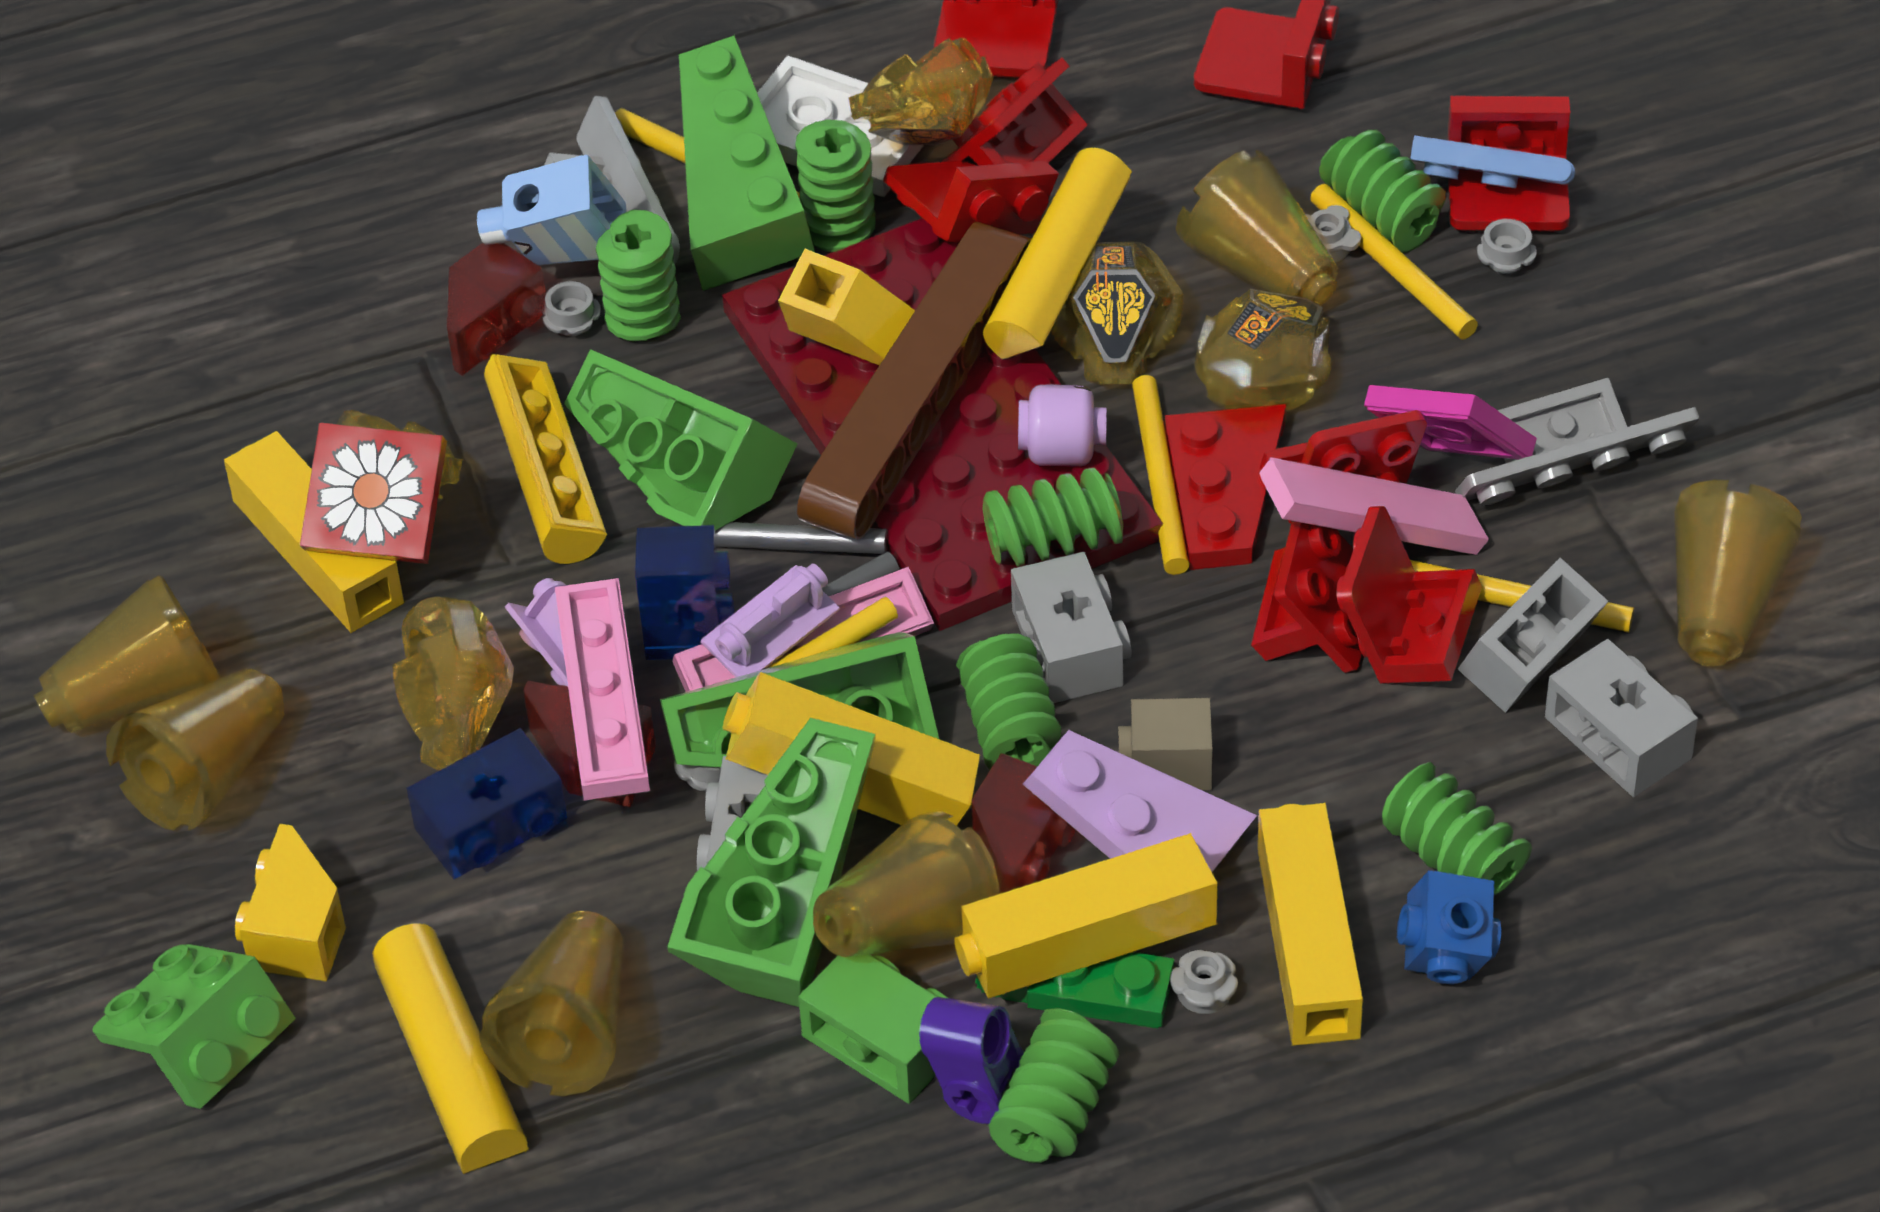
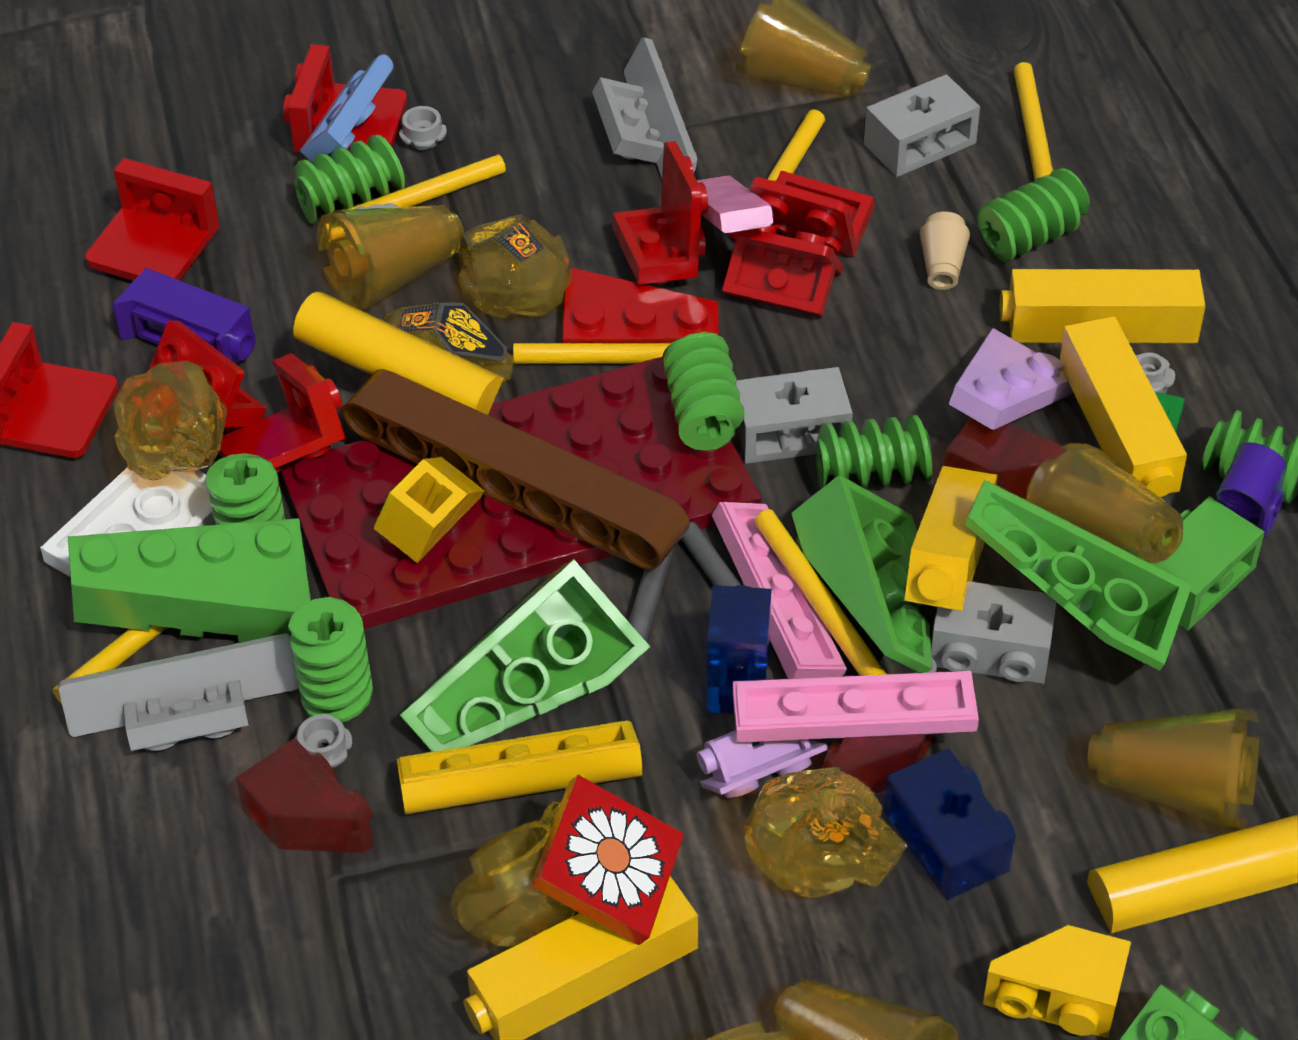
camera: 85 degrees left, 0 degrees up
light blue torso [477,155,626,265] -> none
lavender hinge [701,564,840,678] -> none
lavender head [1018,385,1107,466] -> none
dark tan brick [1118,698,1212,790] -> none
dark pink plate [1364,385,1537,459] -> none
blue brick [1397,870,1501,984] -> none
light grey brick [1458,558,1608,713] -> none
none -> dark purple window [112,268,256,365]
none -> tan cone [920,212,970,290]
none -> yellow bar [1014,62,1053,180]

